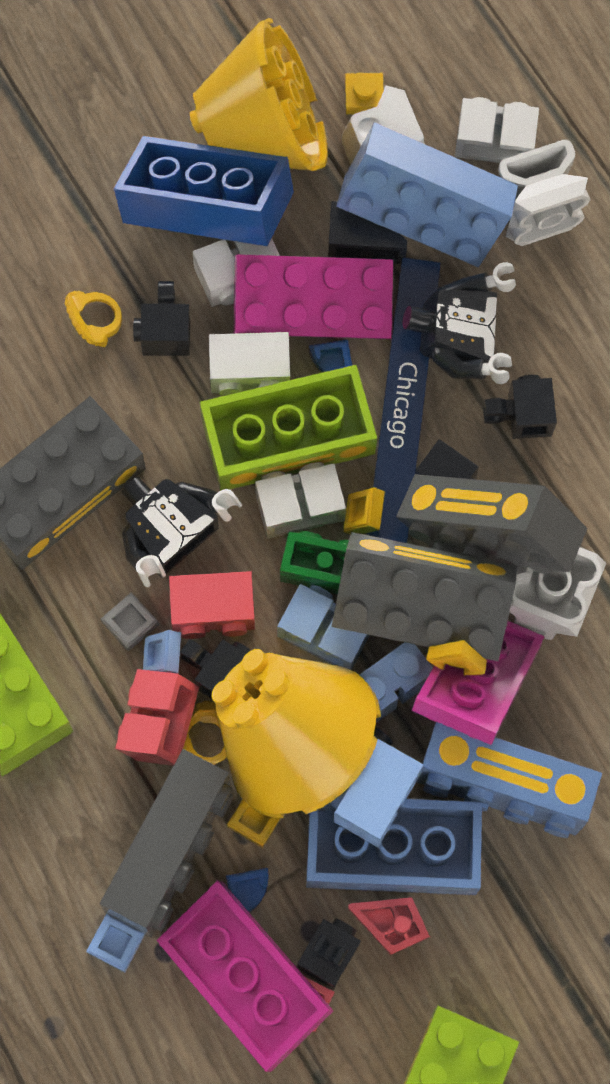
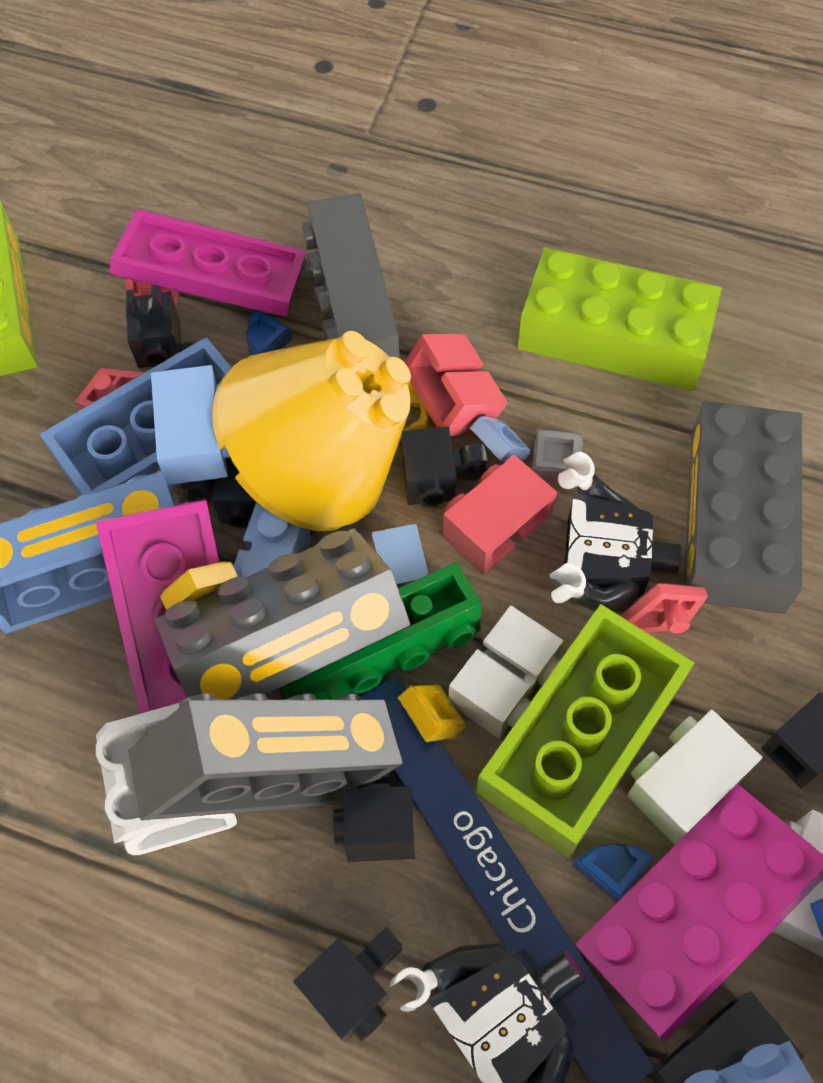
camera: 145 degrees right, 10 degrees down
none -> coral piece [619,583,708,634]

